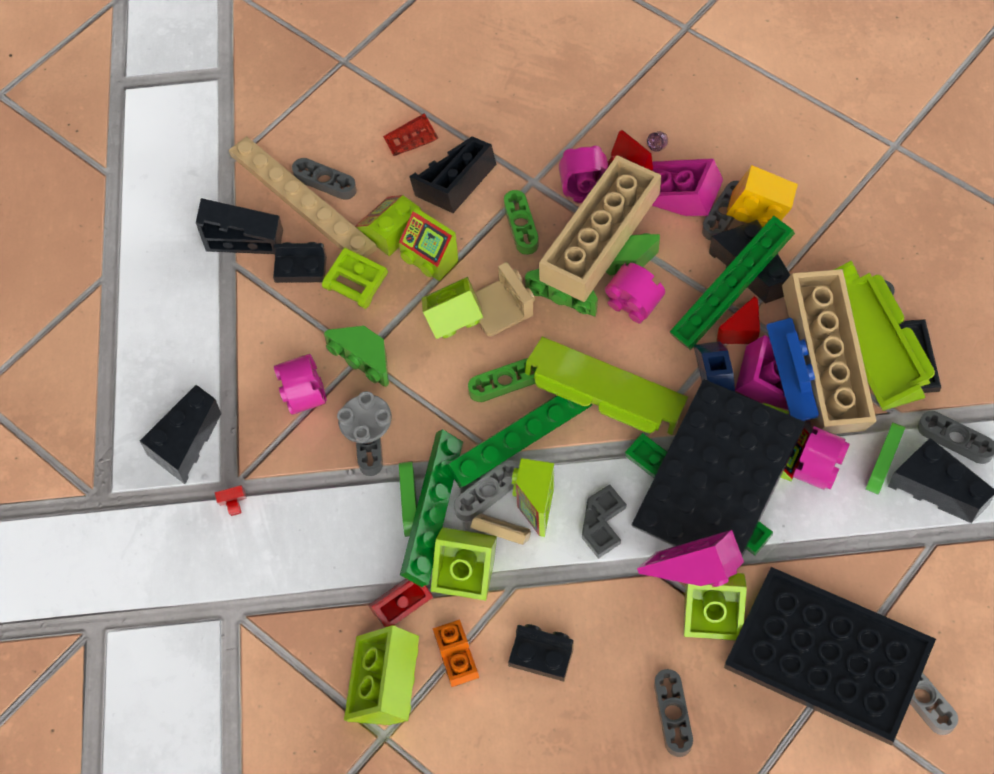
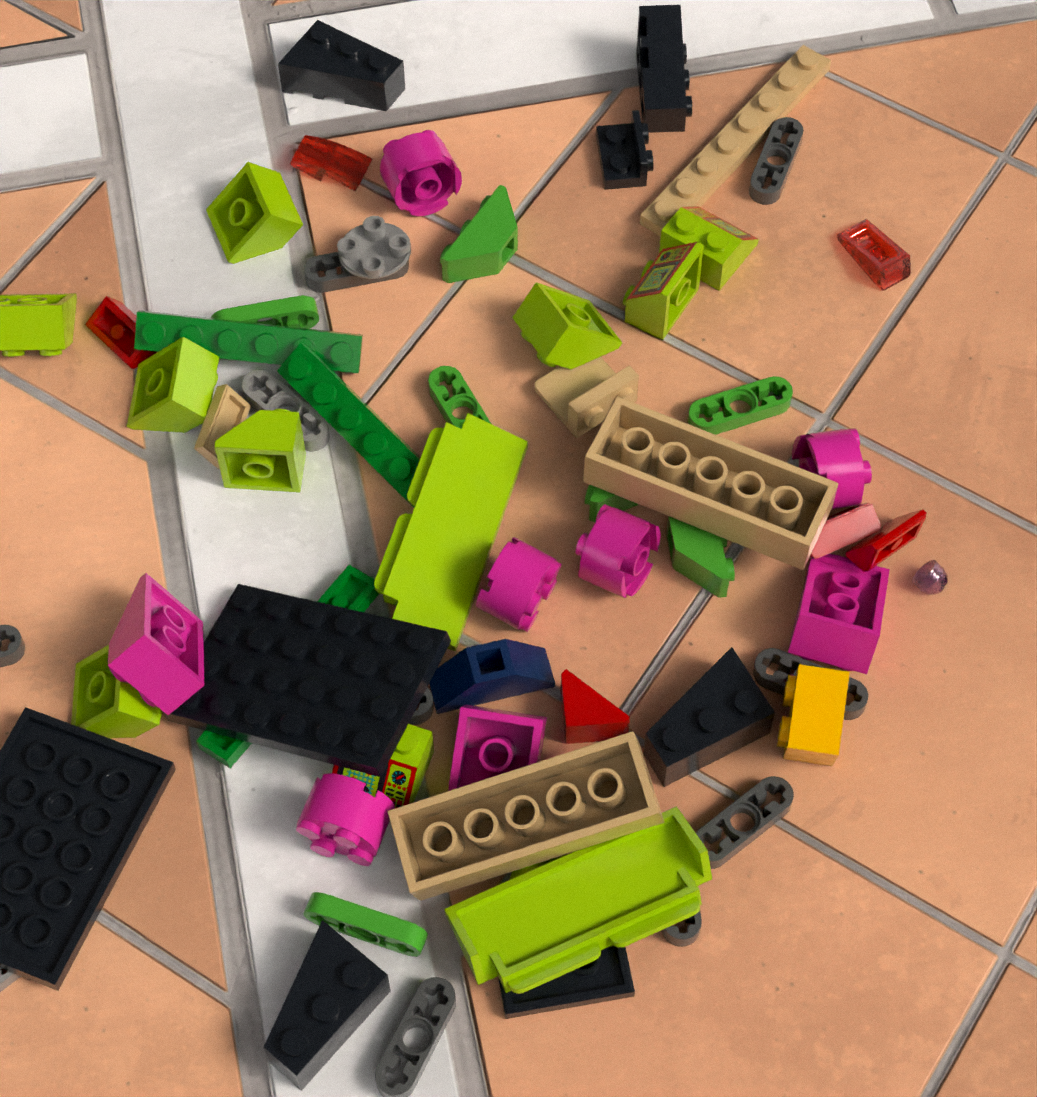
camera: 80 degrees right, 0 degrees up
red tile [214,485,247,516] -> none
lime plate [322,247,388,309] -> none
black wedge [409,136,497,213] -> none
orange slope [432,619,479,687] -> none
black bracket [508,624,574,682] -> none
dark grey tile [582,484,627,559] -> none
green plate [670,216,795,350] -> none
blue bracket [766,318,819,421] -> none
none -> lime slope [206,162,303,264]
none -> clear red slope [290,135,372,192]
none -> dark pink brick [476,537,562,632]
none -> dark grey beam [696,776,794,869]

